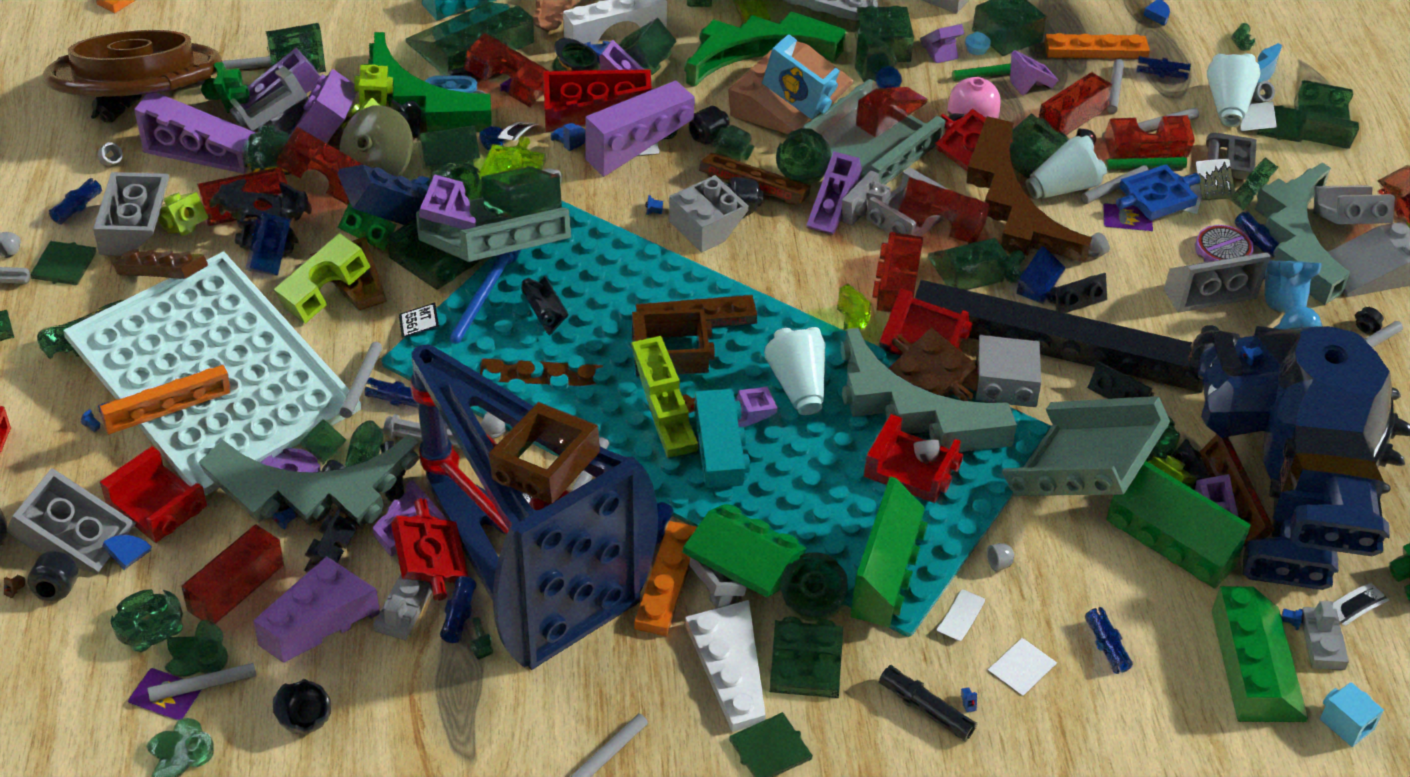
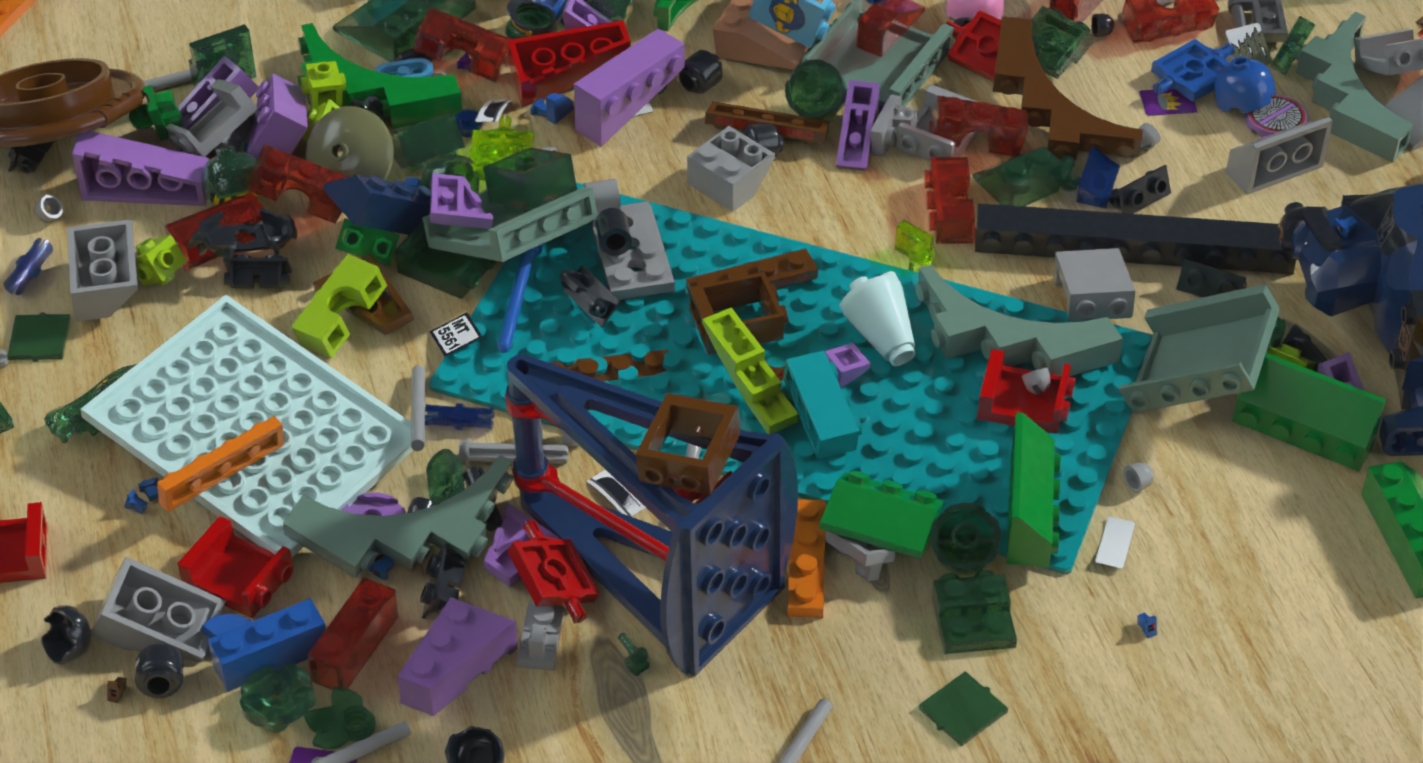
camera: 10 degrees left, 0 degrees up
reddish brown plate [113,249,208,279] -> none
clear blue slope [245,212,291,276] -> none
clear green plate [300,419,347,465] -> none
clear blue pin [440,576,477,643] -> none
blue piece [645,195,663,215] -> none
white wing [685,600,766,732] -> none
clear green head [713,125,755,162] -> none
red panel [879,288,972,356] -> none
black pin [879,665,978,742] -> none
reddish brown plate [888,328,976,401] -> none
white sticker [988,638,1057,696] -> none
light aqua cone [1025,135,1107,199] -> none
light grey bar [1081,165,1149,204] -> none
clear blue pin [1085,607,1133,674] -> none
green bar [1105,157,1187,170] -> none
reddish brown plate [1199,434,1275,548] -> none
clear blue pin [1235,211,1280,258] -> none
dark azure animal [1263,260,1322,329] -> none
none -> blue brick [208,598,329,692]
none -> light grey hinge [583,179,675,300]
none -> black brick [595,208,632,256]
none -> blue cylinder [1214,57,1276,113]

